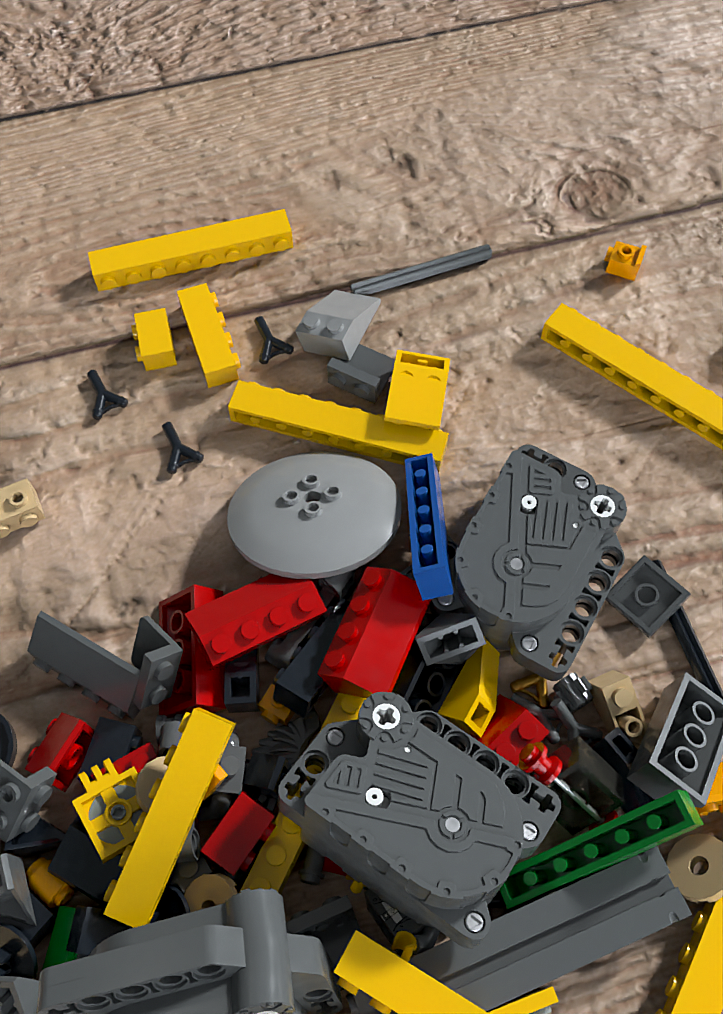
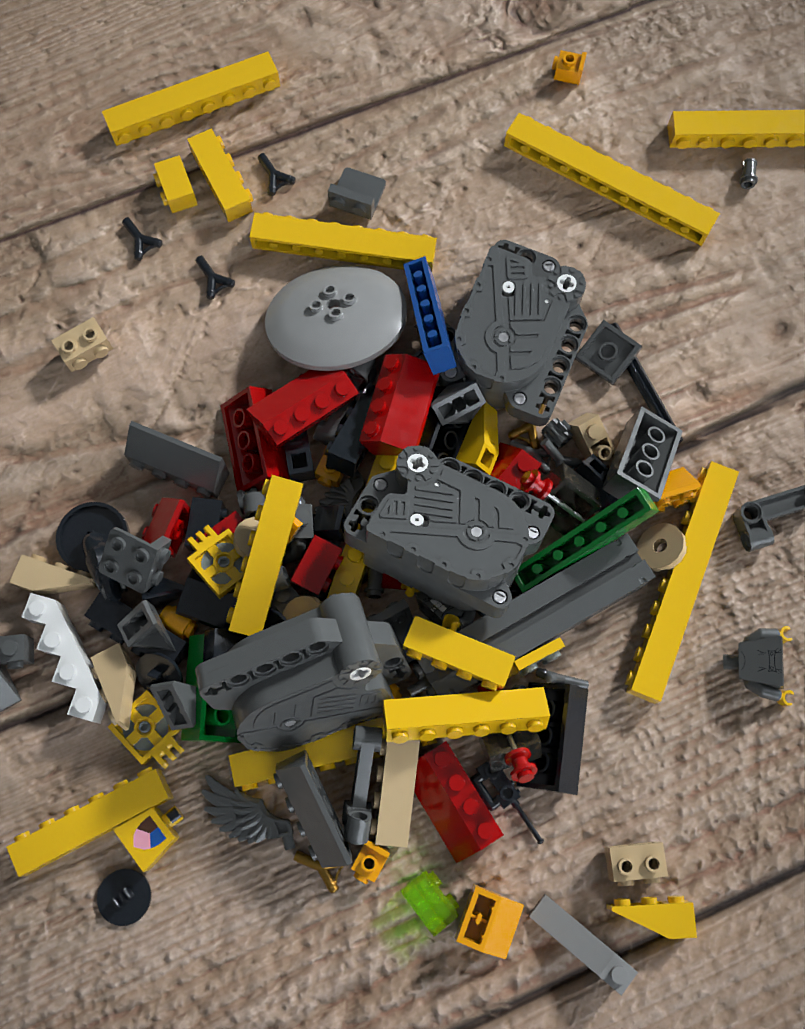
camera: 10 degrees left, 10 degrees up
dark grey bracket [131,615,183,710] -> none
light grey slope [296,290,381,361] -> none
dark grey axle [350,244,492,296] -> none
yellow slope [384,350,450,430] -> none

